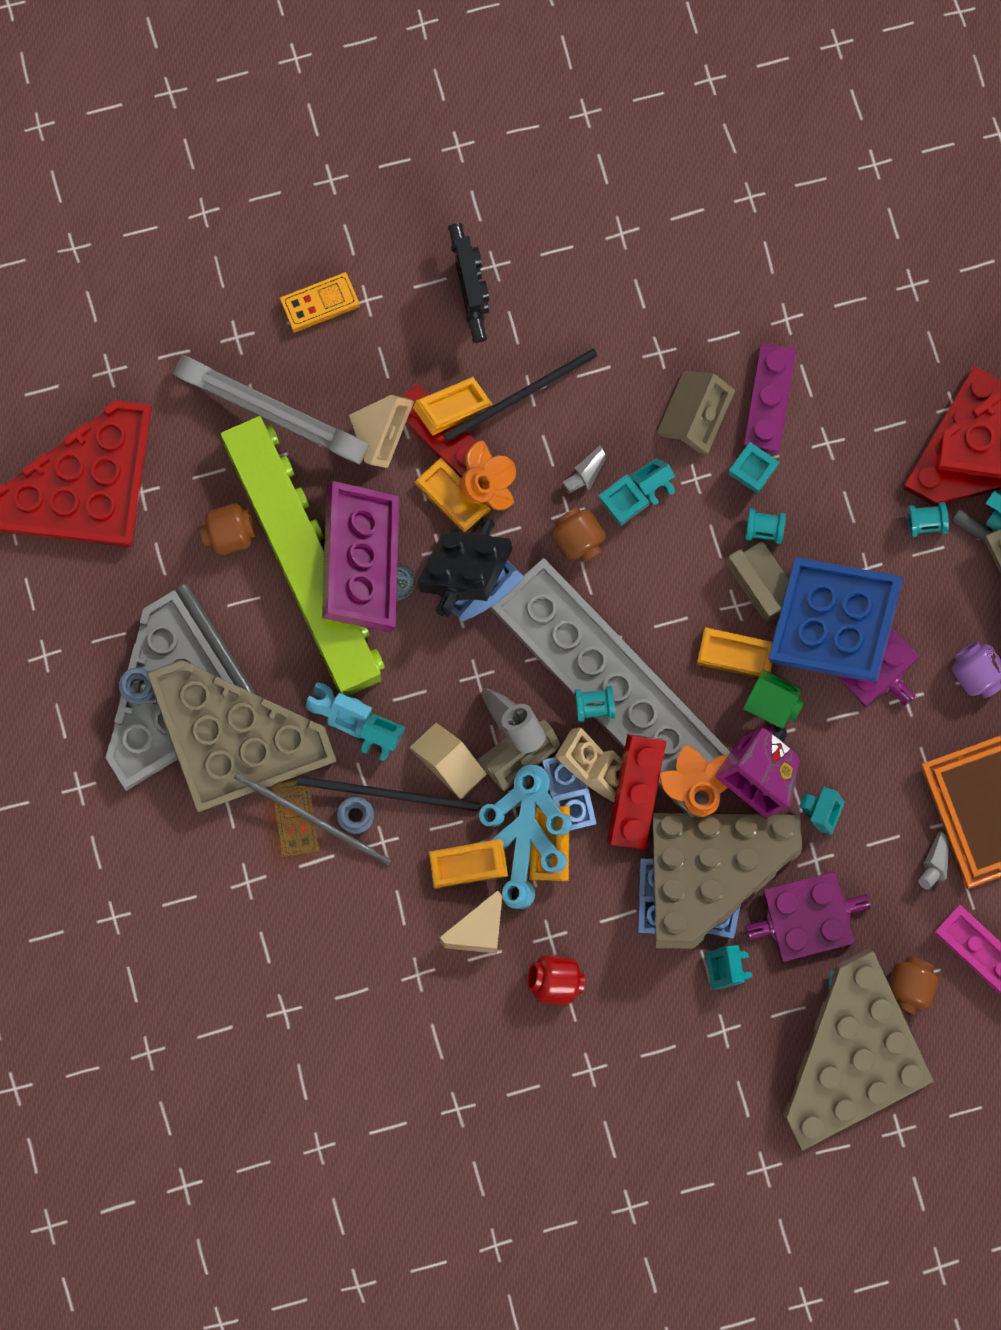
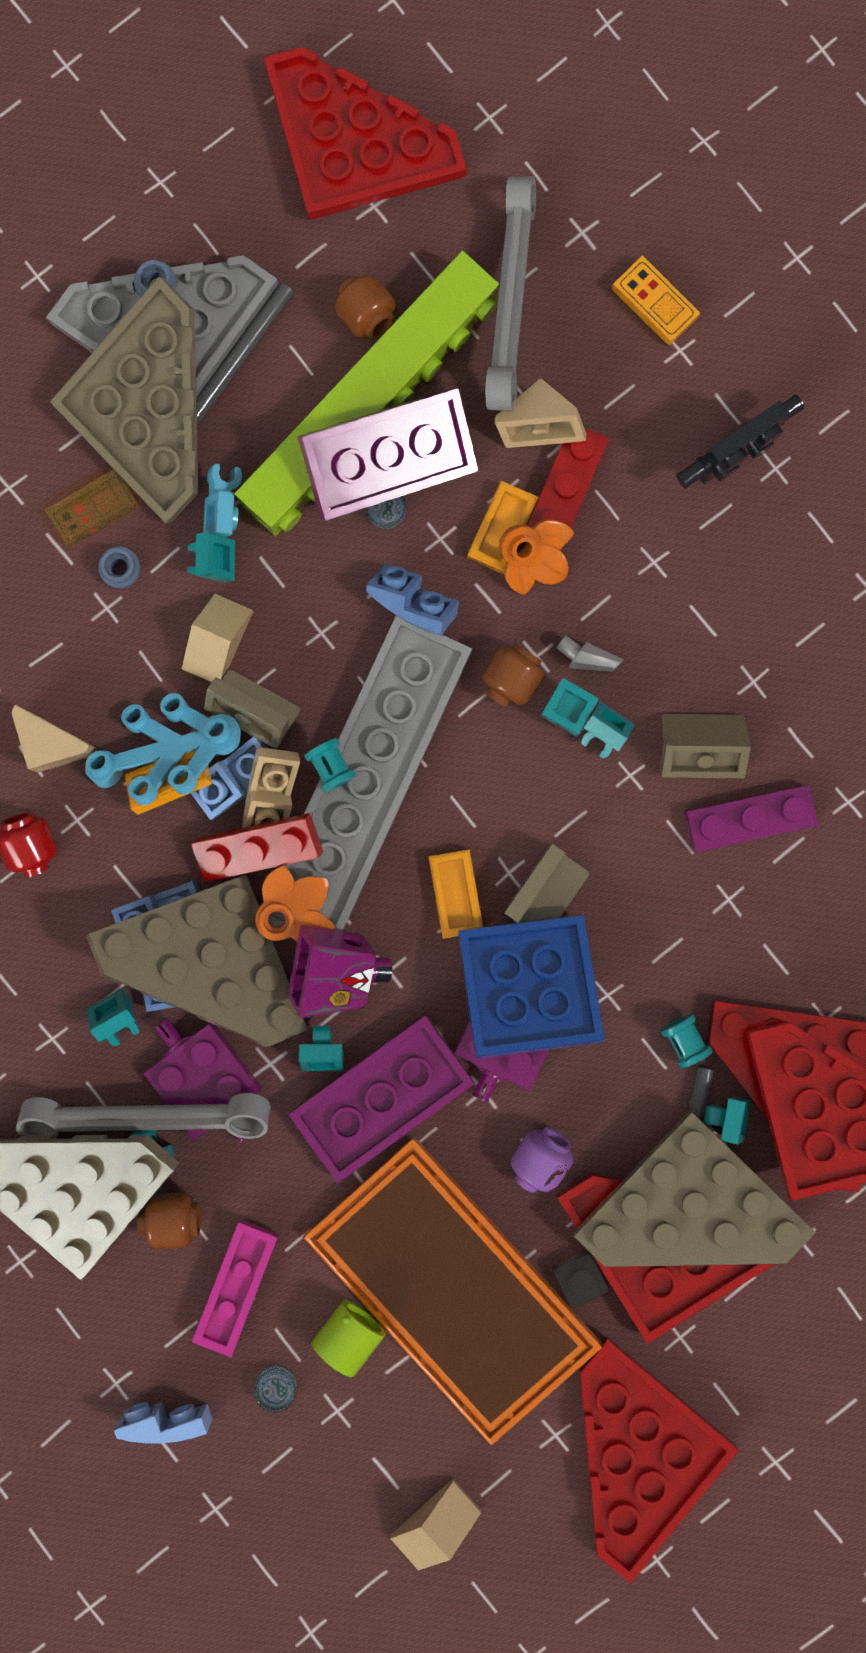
camera: 70 degrees right, 10 degrees up
dark grey piece [234,772,392,866] -> none
black axle [296,776,480,812] -> none
light orange tile [413,377,493,436] -> none
black plate [417,517,513,617] -> none
light orange tile [429,839,508,889] -> none
black axle [443,349,597,442] -> none
light grey piece [482,688,546,753] -> none
teal tile [728,442,780,494] -> none
green brick [743,669,804,729] -> none
teal bush [745,508,786,545] -> none
light grey bar [918,832,949,890] -> none
none -> light grey piece [16,1093,271,1139]
none -> magenta plate [288,1014,475,1184]

